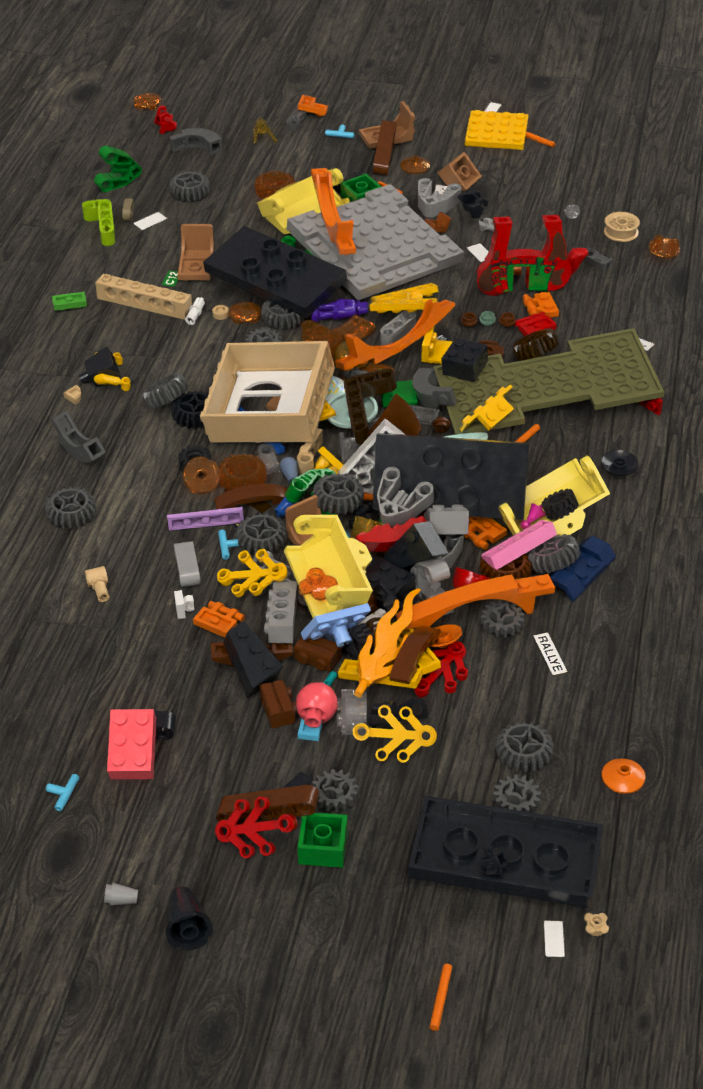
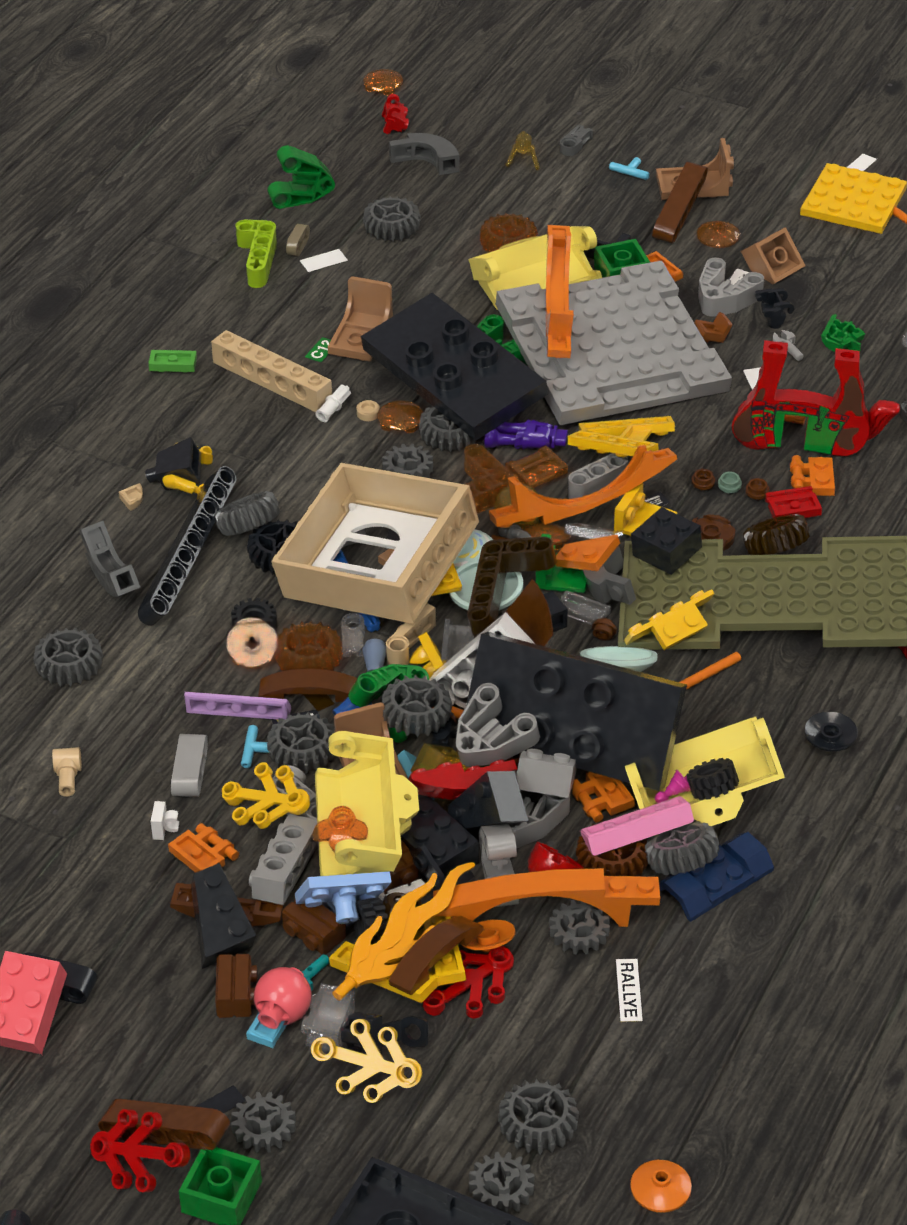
camera: 15 degrees right, 0 degrees up
orange plate [298,95,328,116] -> none
none -> black beam [138,466,236,626]
none -> orange wing [556,535,620,571]
none -> clear tile [565,522,623,541]
none -> green piece [821,314,865,351]

